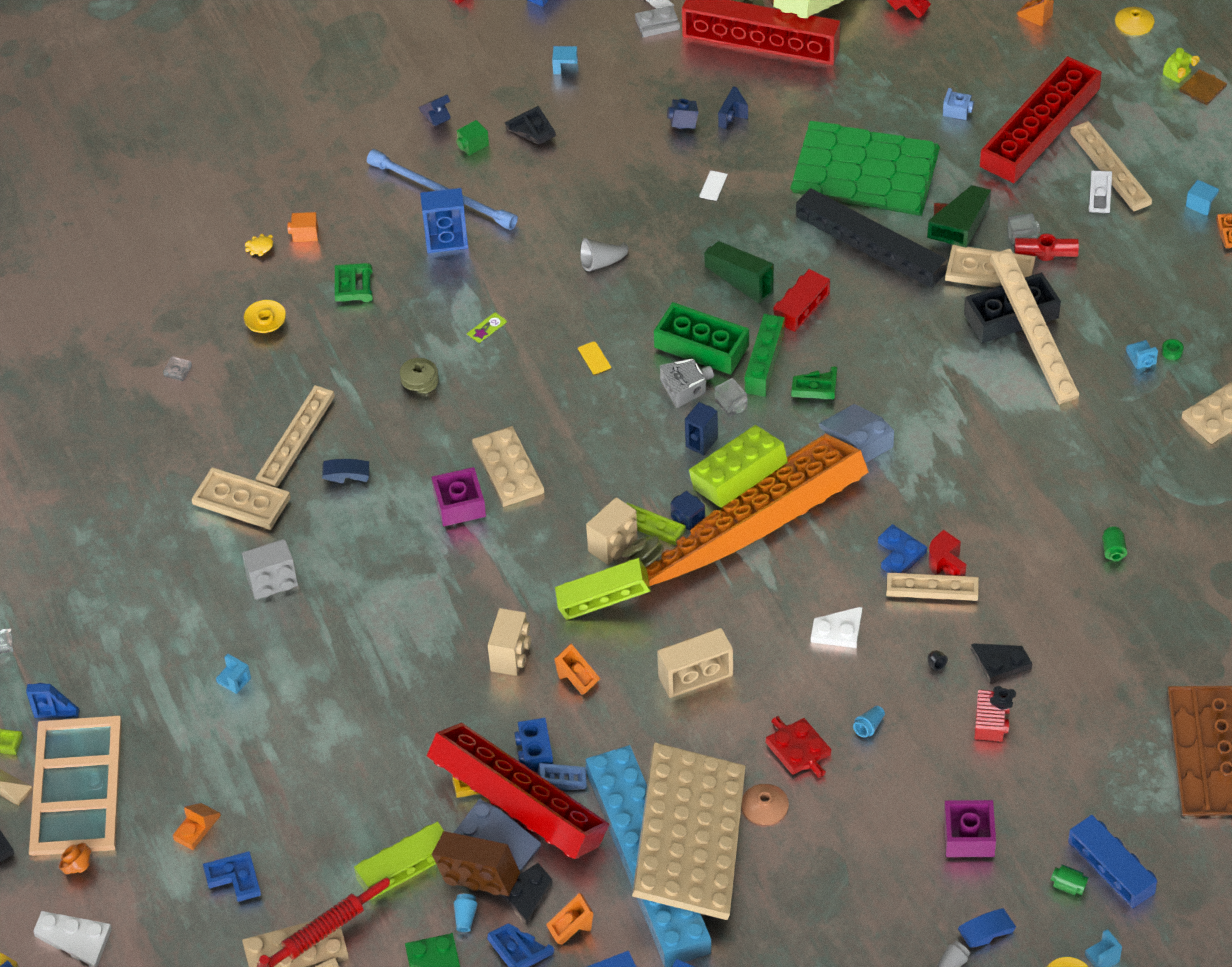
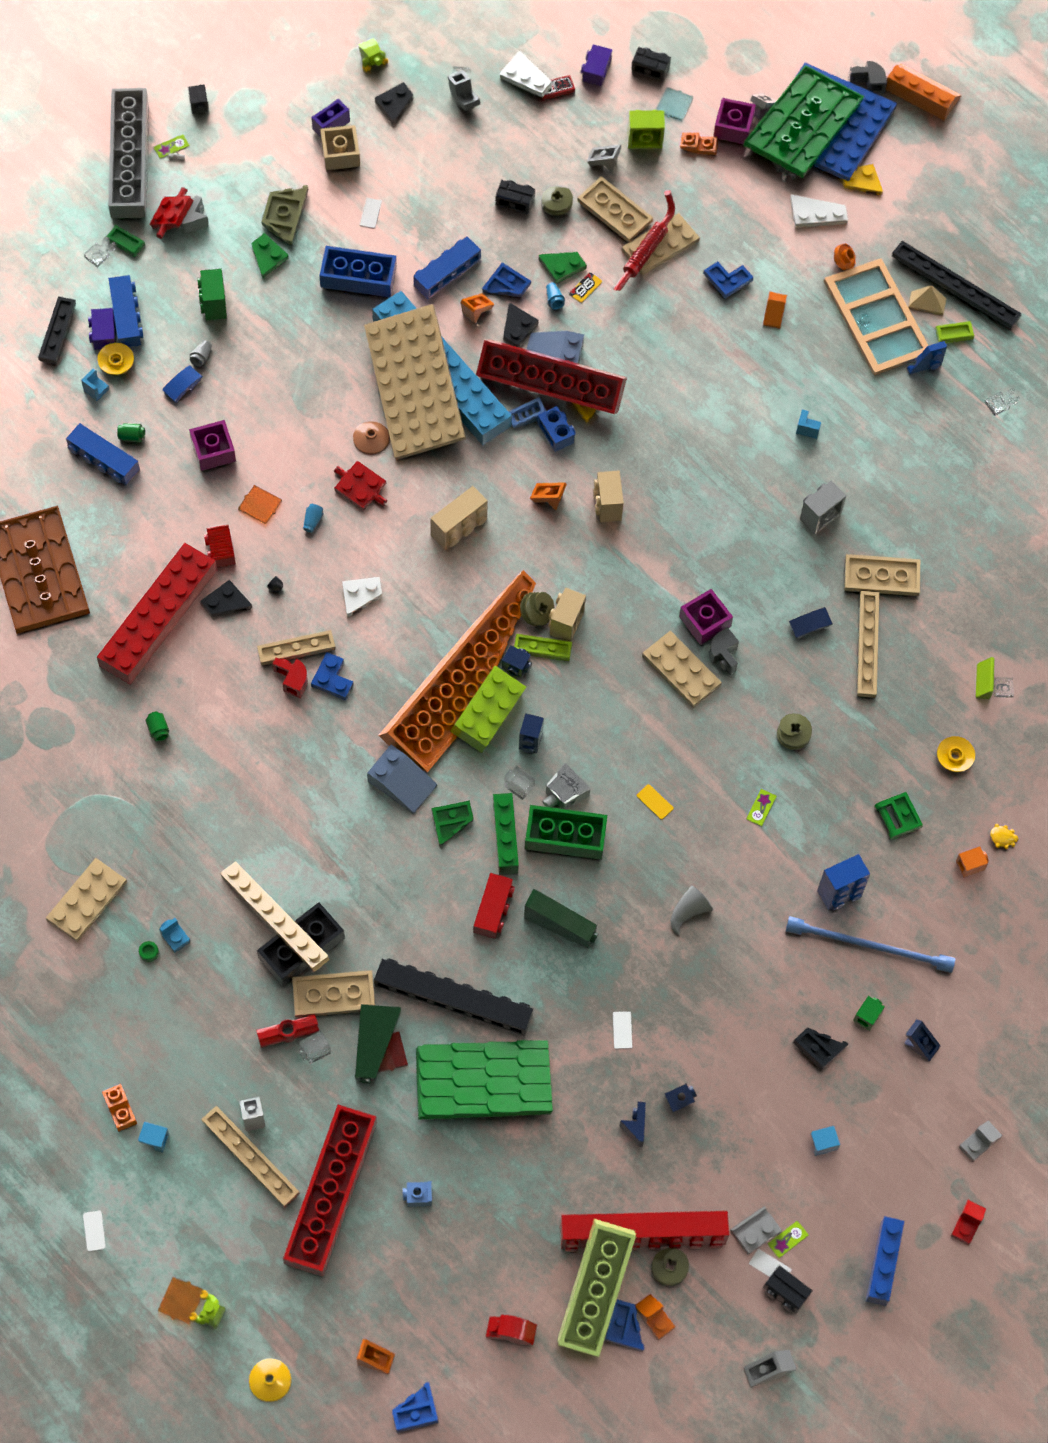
camera: 155 degrees right, 15 degrees up
lime brick [354,821,444,900] -> none
reddish brown brick [432,831,520,896] -> none
lime brick [555,558,651,620] -> none
black plate [990,686,1016,710] -> none
none -> red brick [97,542,217,685]
none -> clear orange piece [238,485,282,524]
none -> sticker [569,272,602,302]
none -> dark grey brick [709,627,739,675]
none -> lime sticker [767,1221,809,1258]
none -> light grey slope [959,1121,1002,1162]
none -> lime slope [976,657,995,699]

